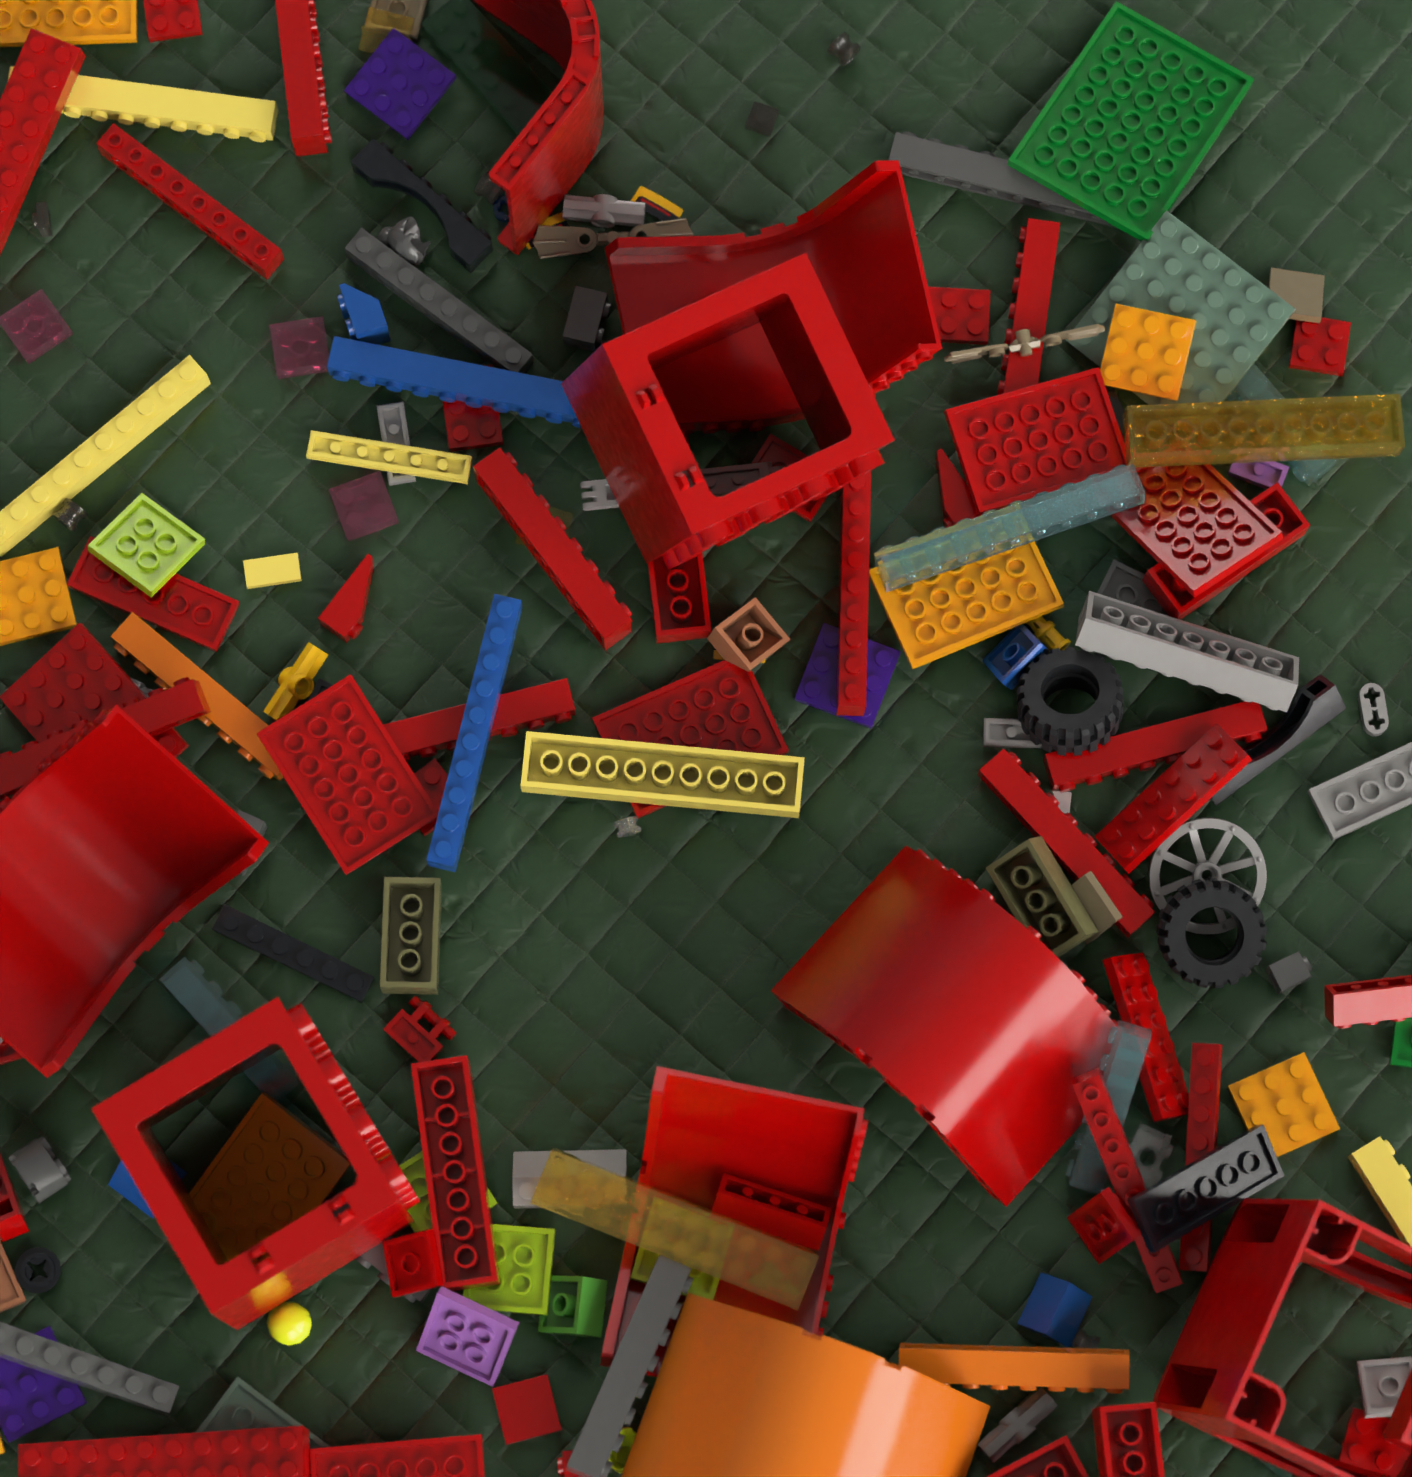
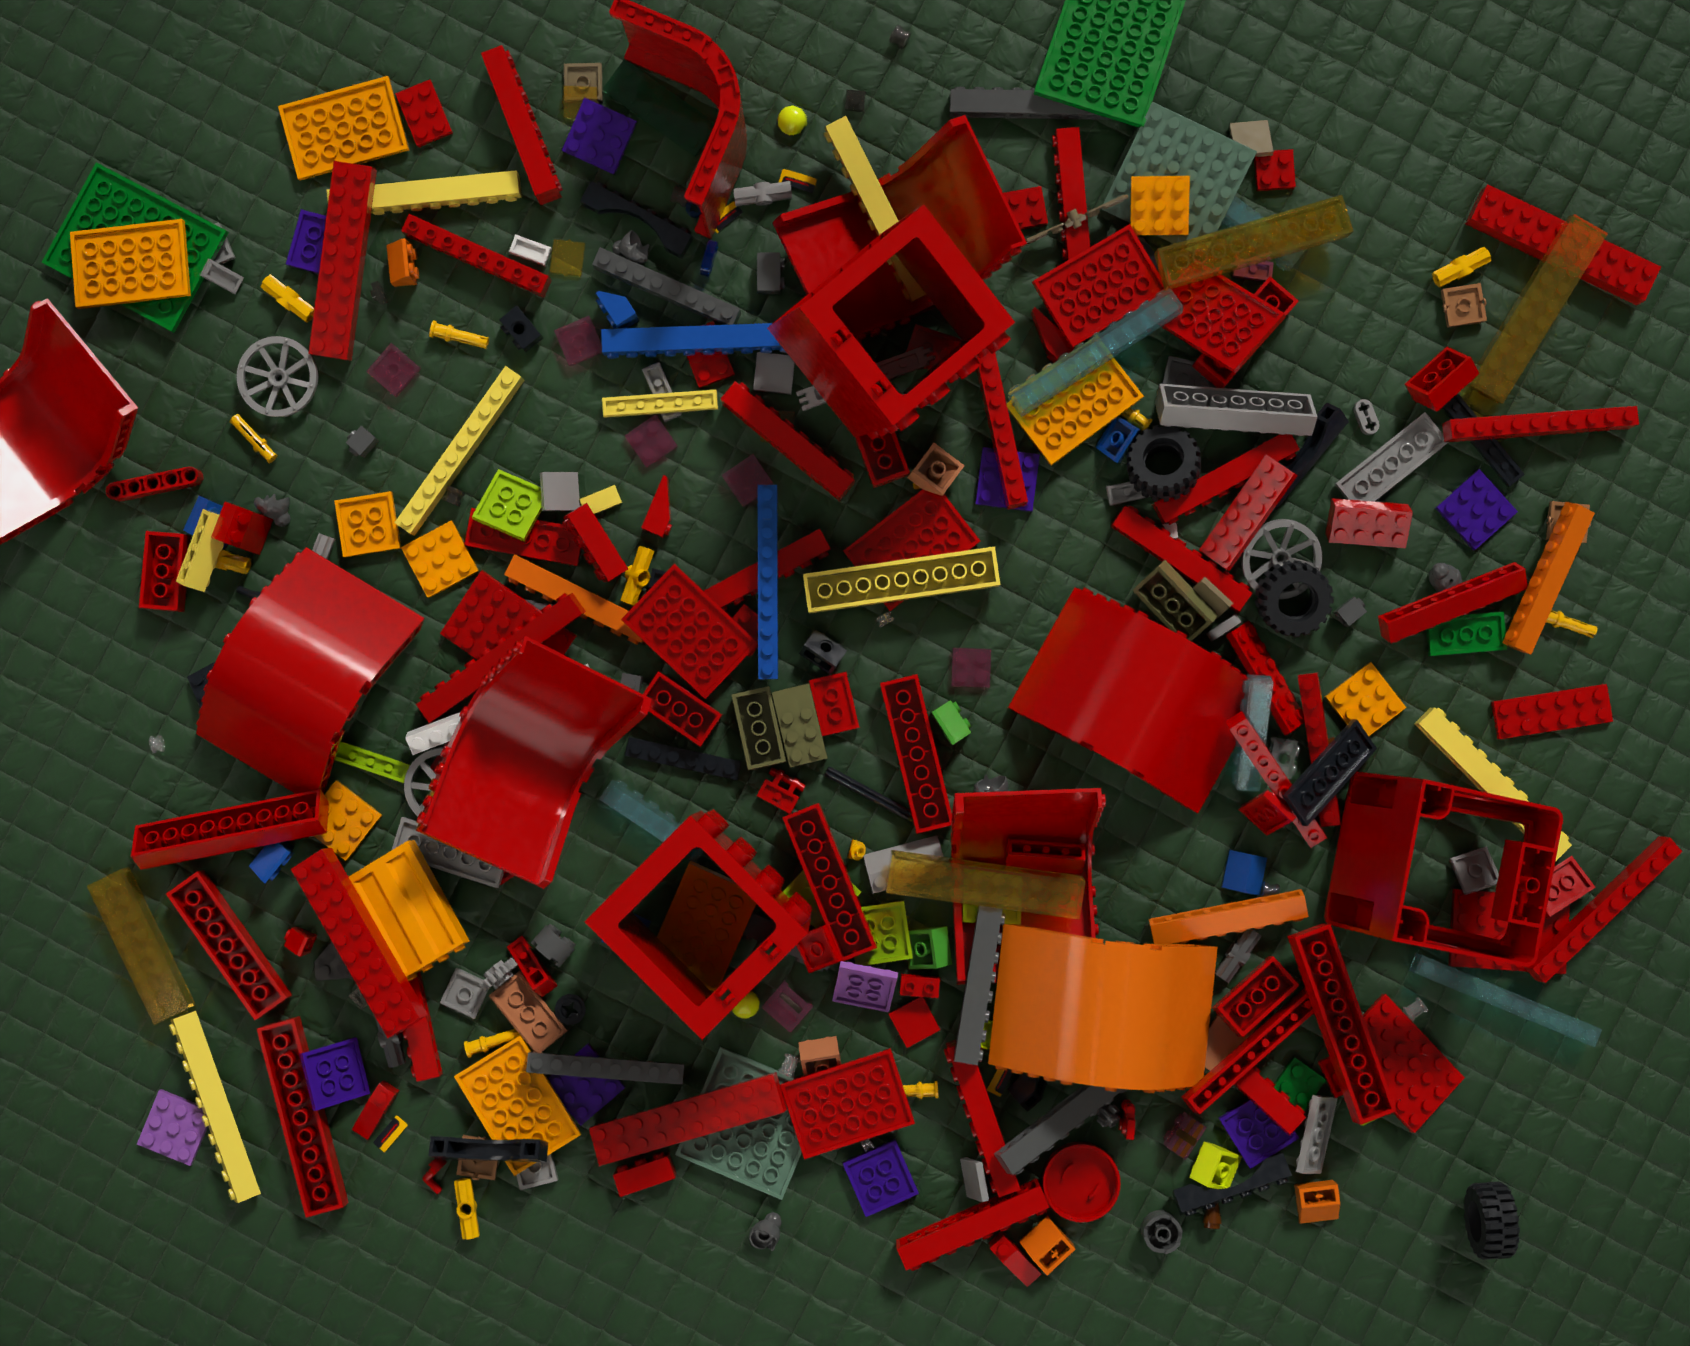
camera: 10 degrees left, 10 degrees up
dark tan piece [533,218,694,259] -> none
none -> orange slope [387,238,419,287]
none -> yellow pin [429,320,489,349]
none -> black brick [499,305,543,352]
none -> white tile [509,234,552,266]
none -> light grey tile [540,472,580,511]
none -> clear yellow piece [550,239,585,277]
none -> red brick [563,503,628,582]
none -> red brick [643,671,723,747]
none -> clear blue beam [700,240,719,277]
none -> clear pink plate [721,454,774,507]
none -> light grey tile [753,352,795,395]
none -> clear pink plate [761,981,813,1033]
none -> olive brick [772,683,827,767]
none -> neon yellow hair [777,105,807,135]
none -> clear bush [778,1053,801,1078]
none -> nougat slope [798,1036,841,1076]
none -> black brick [799,629,847,675]
none -> red plate [809,672,860,736]
none -> light yellow brick [823,116,926,303]
none -> black axle [825,767,911,819]
none -> yellow plate [847,839,866,861]
none -> red brick [880,674,952,834]
none -> red brick [899,973,940,998]
none -> bright green slope [931,700,972,745]
none -> clear pink plate [951,648,991,688]
none -> light grey beam [1206,614,1241,641]
none -> red brick [1325,498,1413,548]

